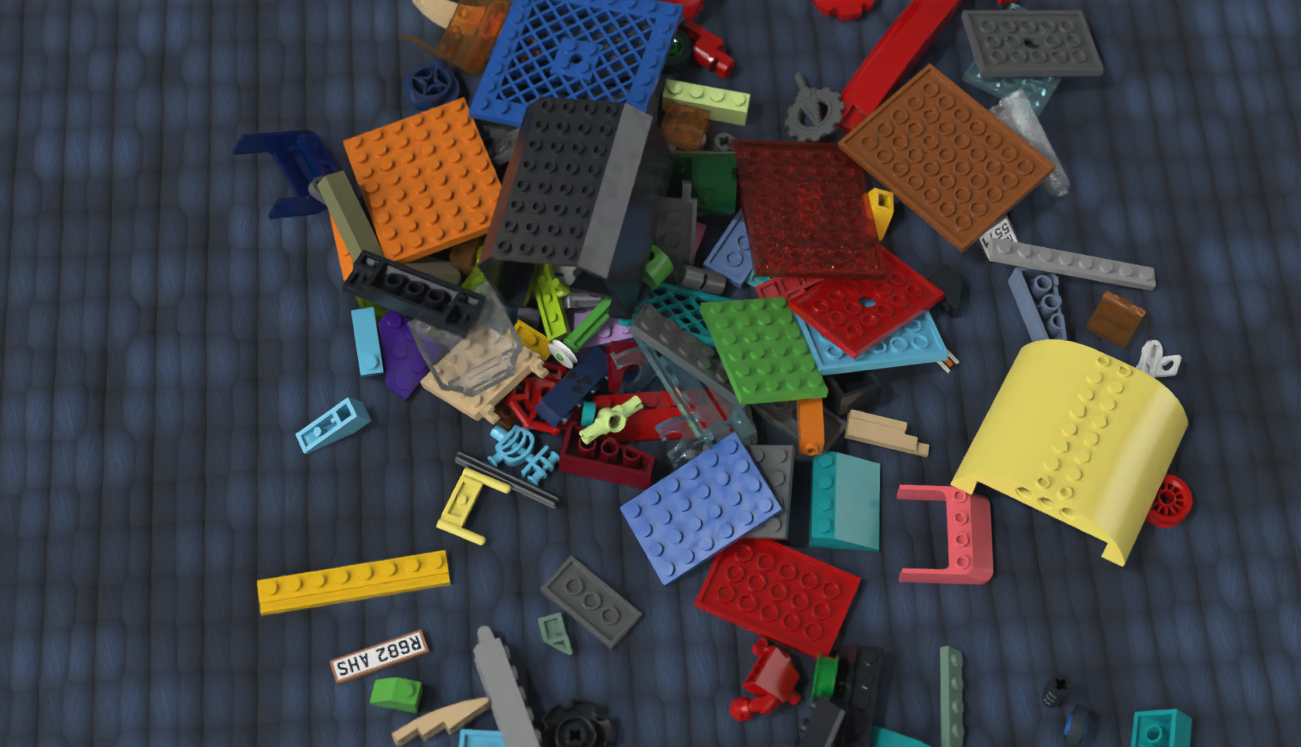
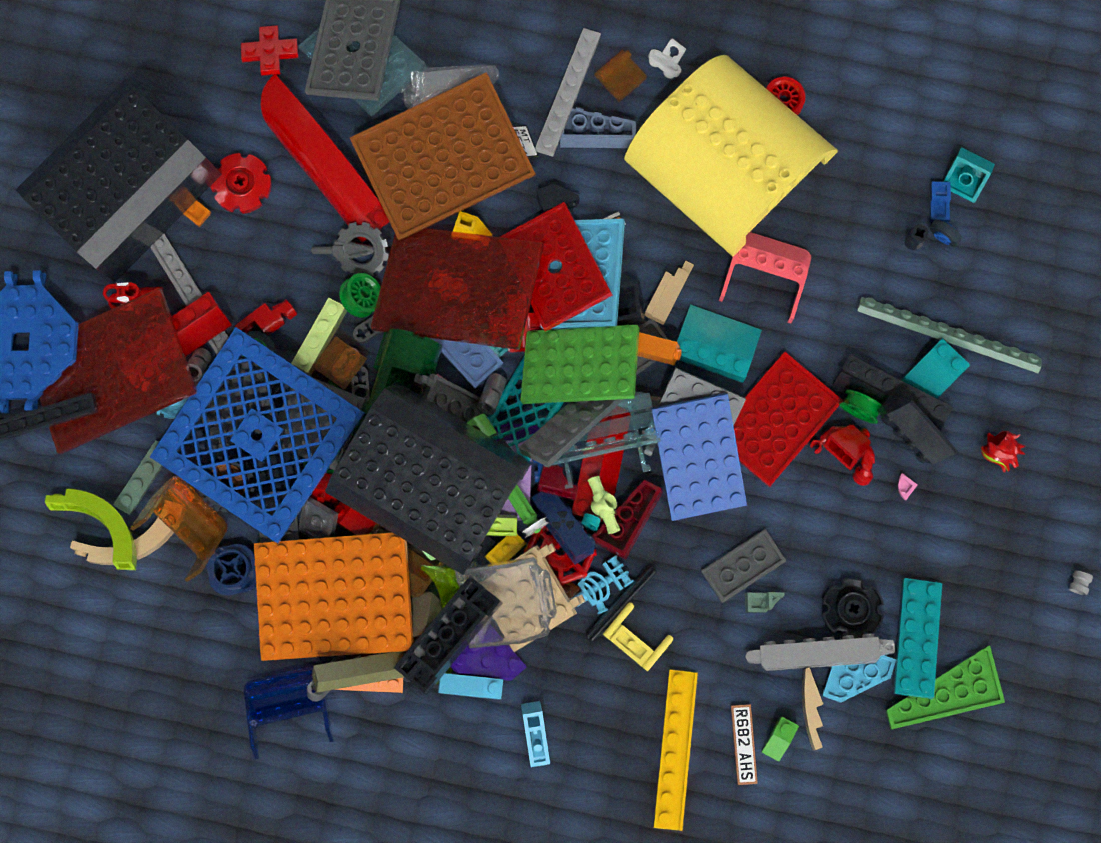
camera: 75 degrees left, 15 degrees up
none -> green wheel [339,273,383,318]
none -> blue slope [930,182,951,223]

